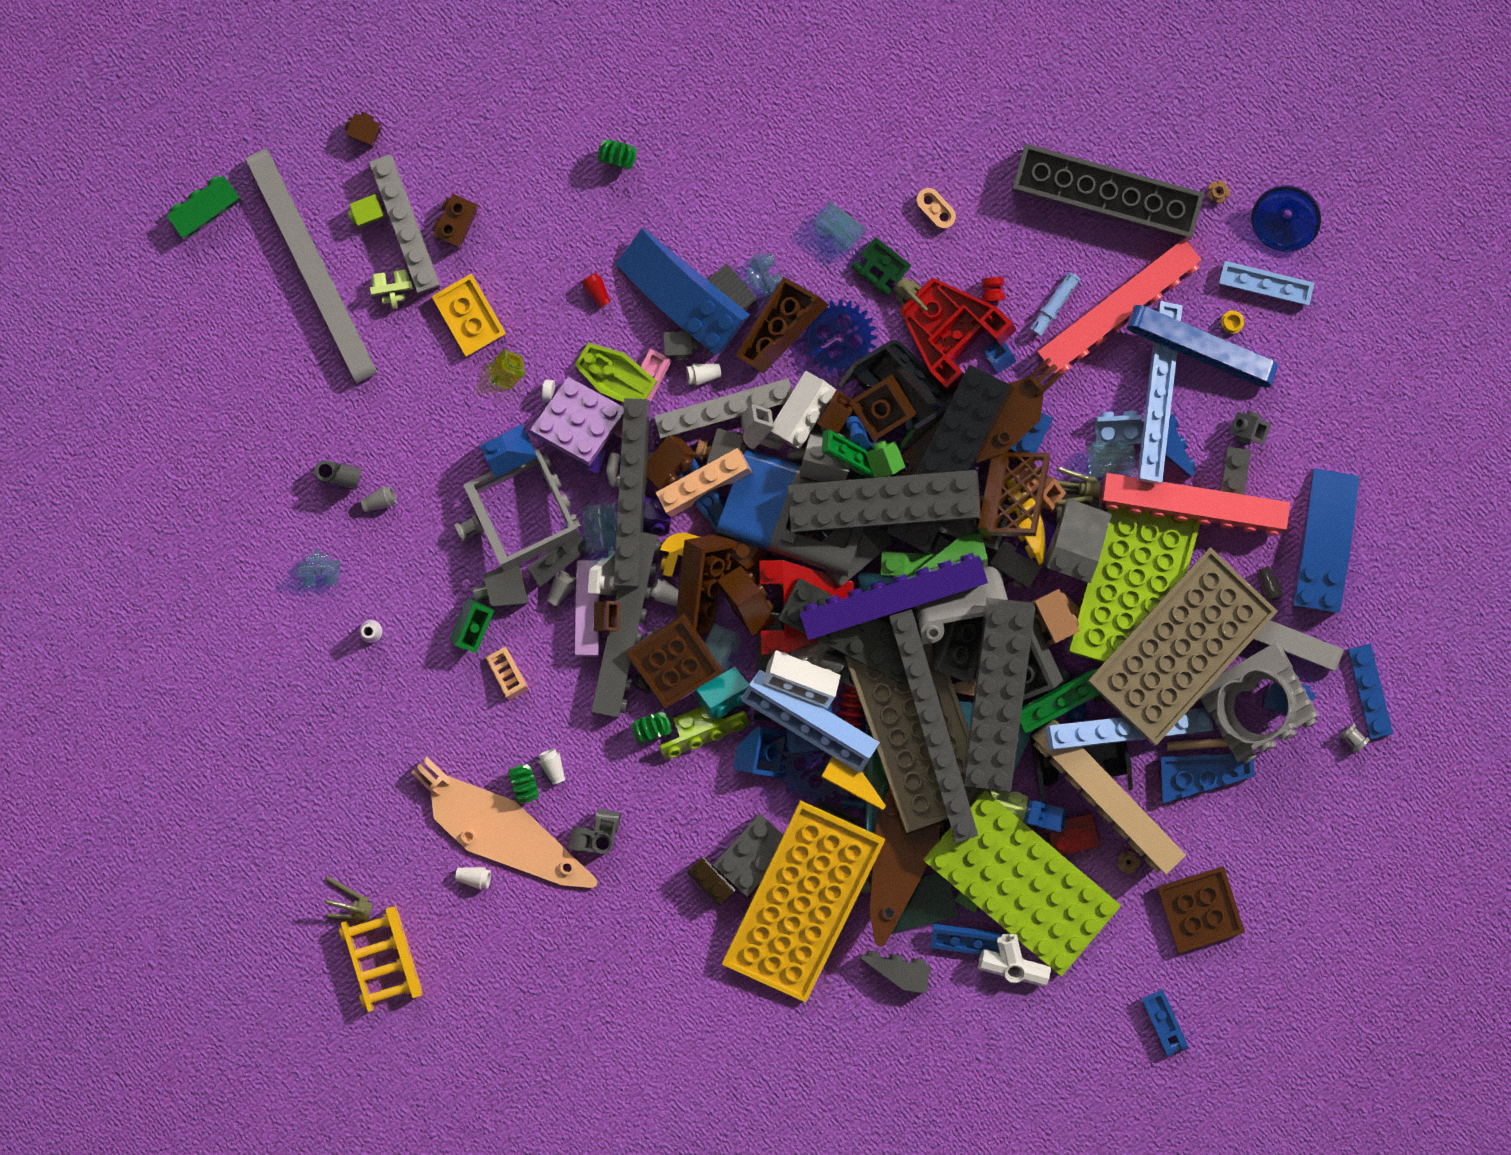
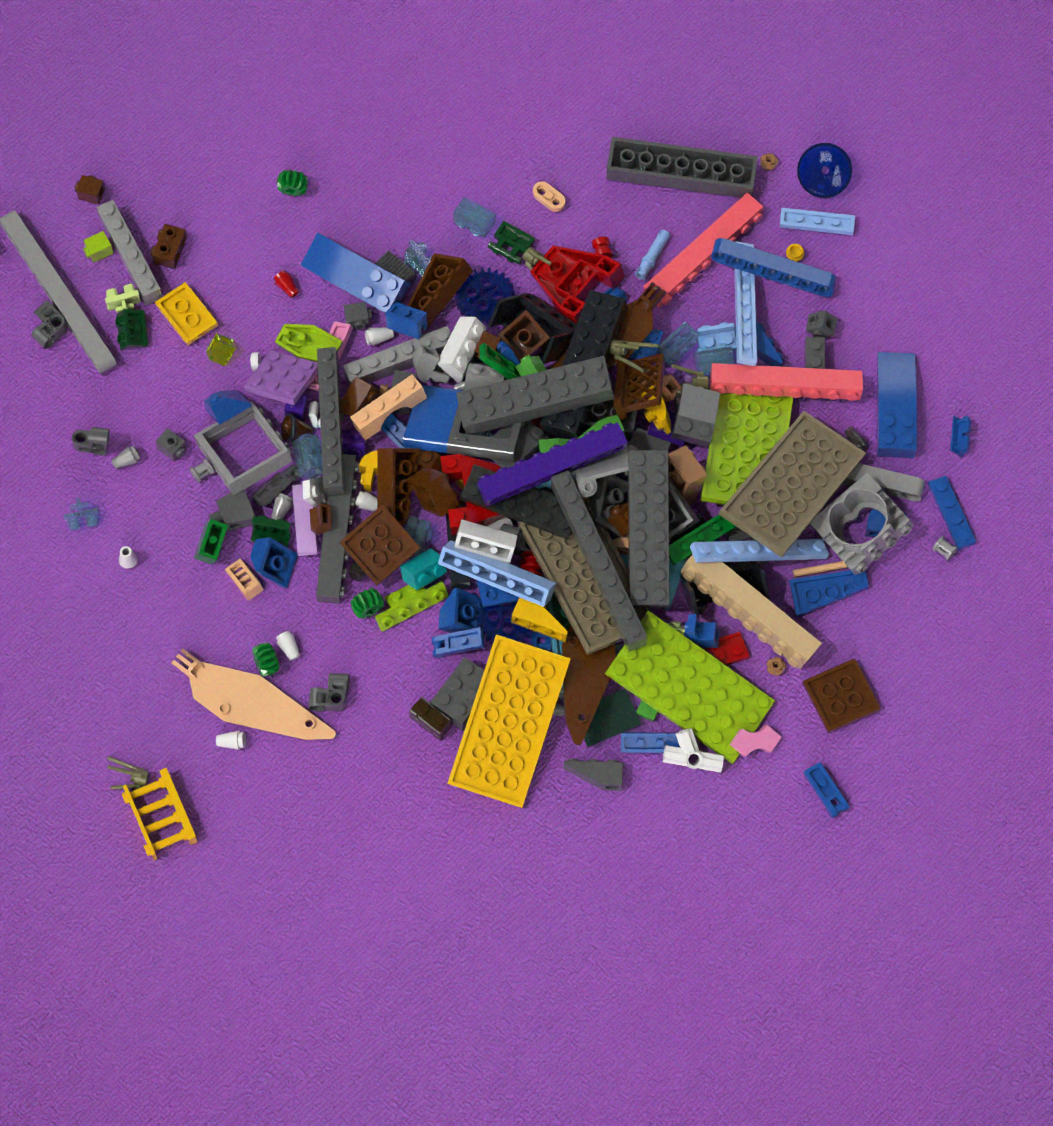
camera: 15 degrees left, 20 degrees down
none -> dark grey piece [31,300,67,349]
none -> dark green bracket [115,309,148,350]
none -> dark grey brick [155,428,187,462]
none -> blue slope [250,537,298,589]
none -> dark green bracket [251,515,292,548]
none -> reddish brown hat [281,413,314,444]
none -> blue hinge [385,302,427,339]
none -> plate [431,627,485,658]
none -> reddish brown brick [607,502,628,536]
none -> olive plant [609,339,659,373]
none -> clear light blue brick [658,322,698,366]
none -> bright pink tile [729,725,781,756]
none -> blue hinge [950,416,972,457]

